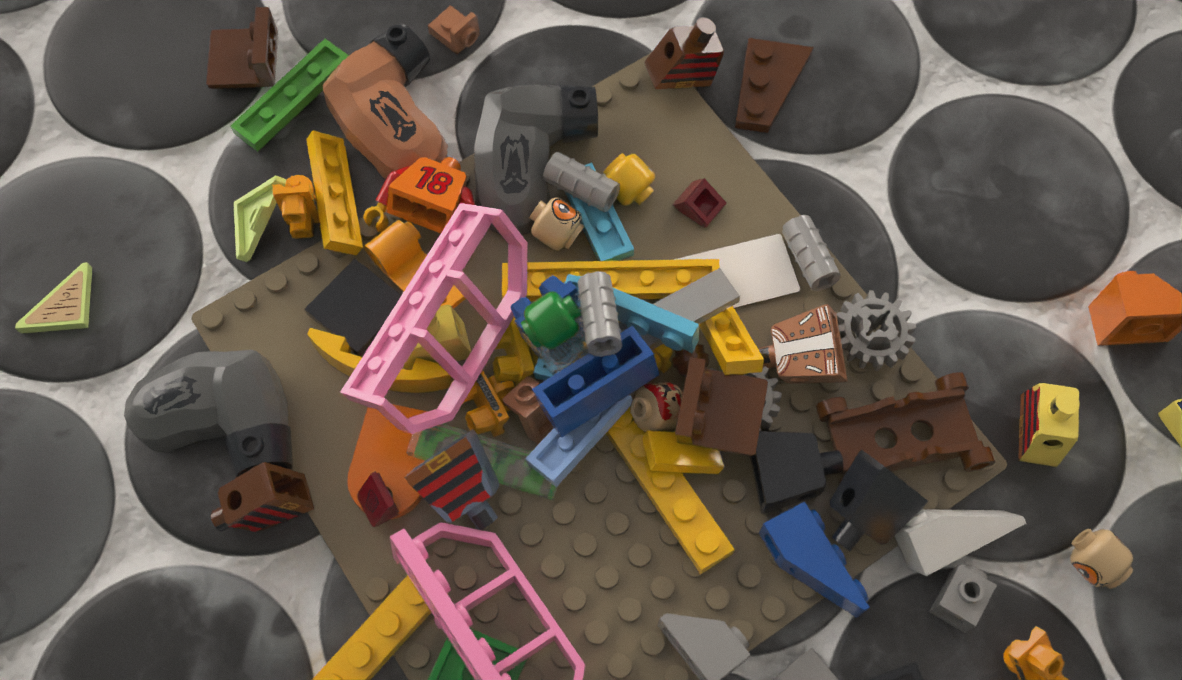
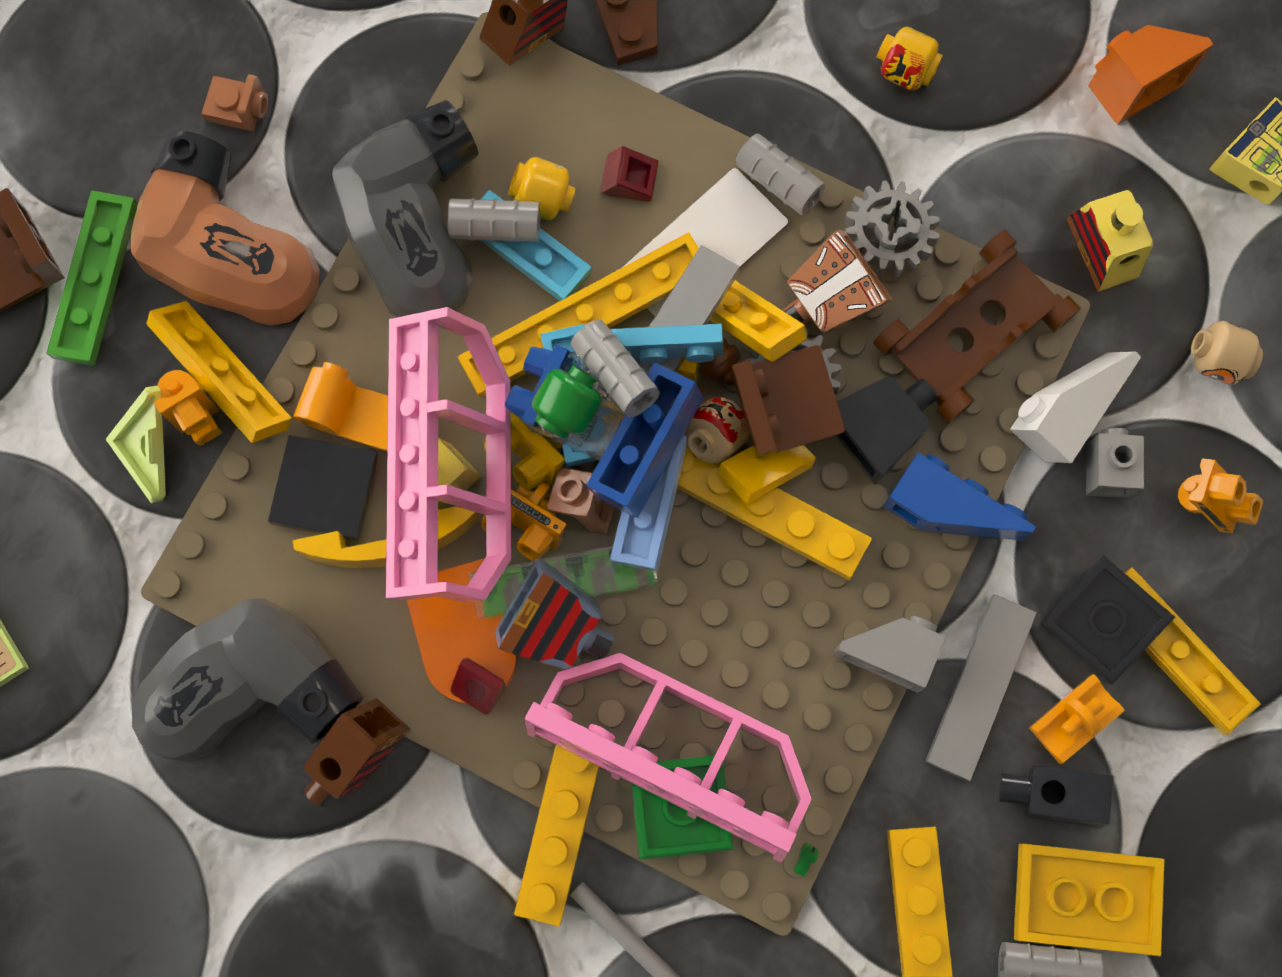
camera: 30 degrees left, 10 degrees up
orange torso [363,157,475,234] -> none
tan head [529,197,584,251] -> none
black torso [830,450,928,552] -> none
none -> yellow head [876,27,943,91]

